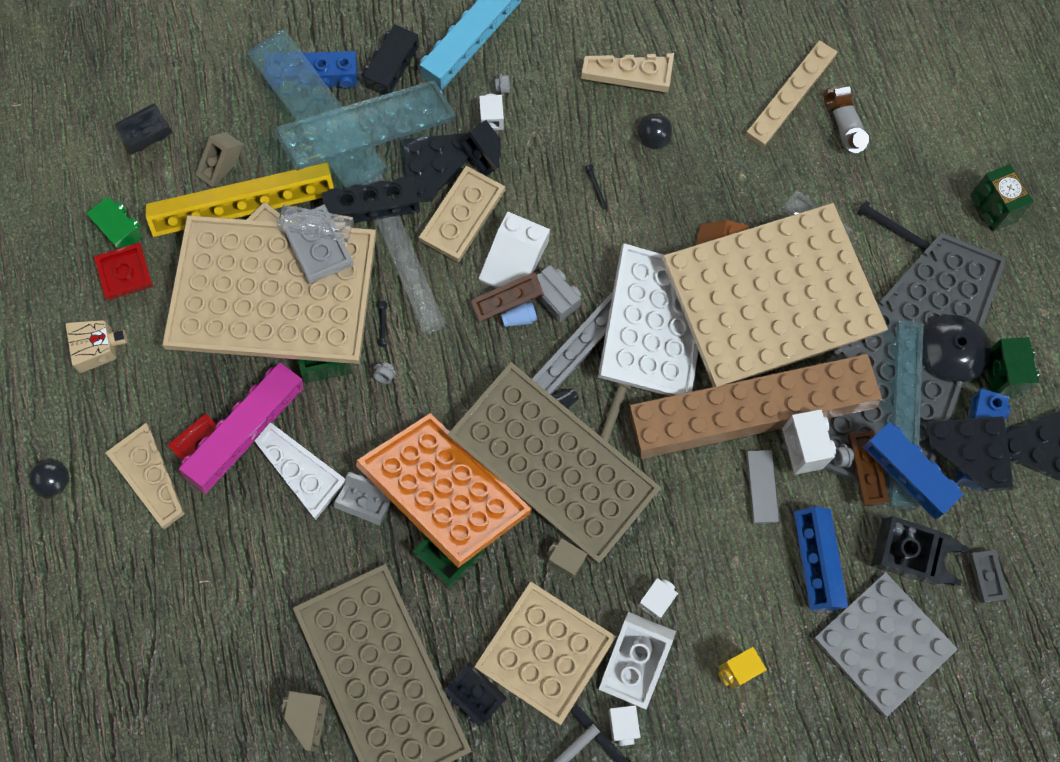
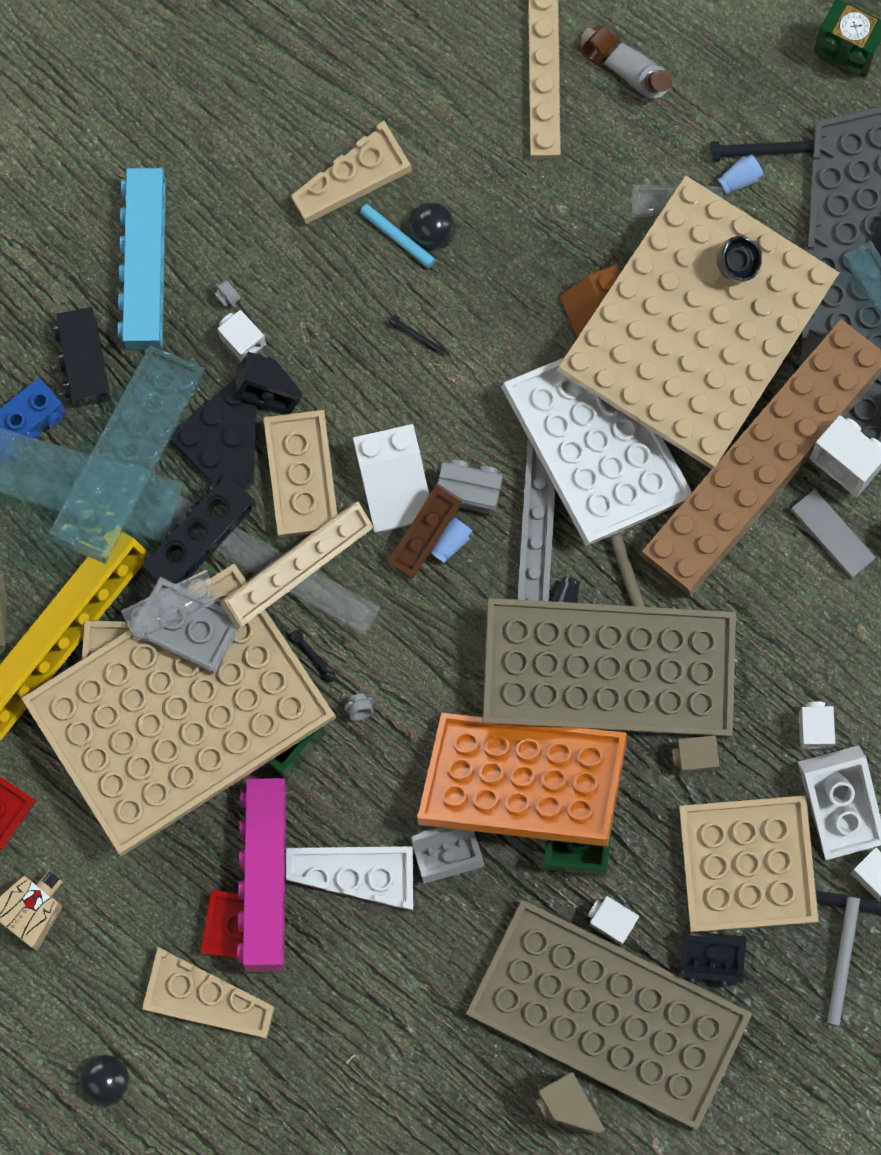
camera: 30 degrees left, 5 degrees up
none -> tan tile [220,502,374,628]
none -> medium azure bar [360,204,436,268]
none -> white brick [588,896,639,946]
none -> black hair [716,236,762,282]
none -> light blue cone [717,155,764,195]

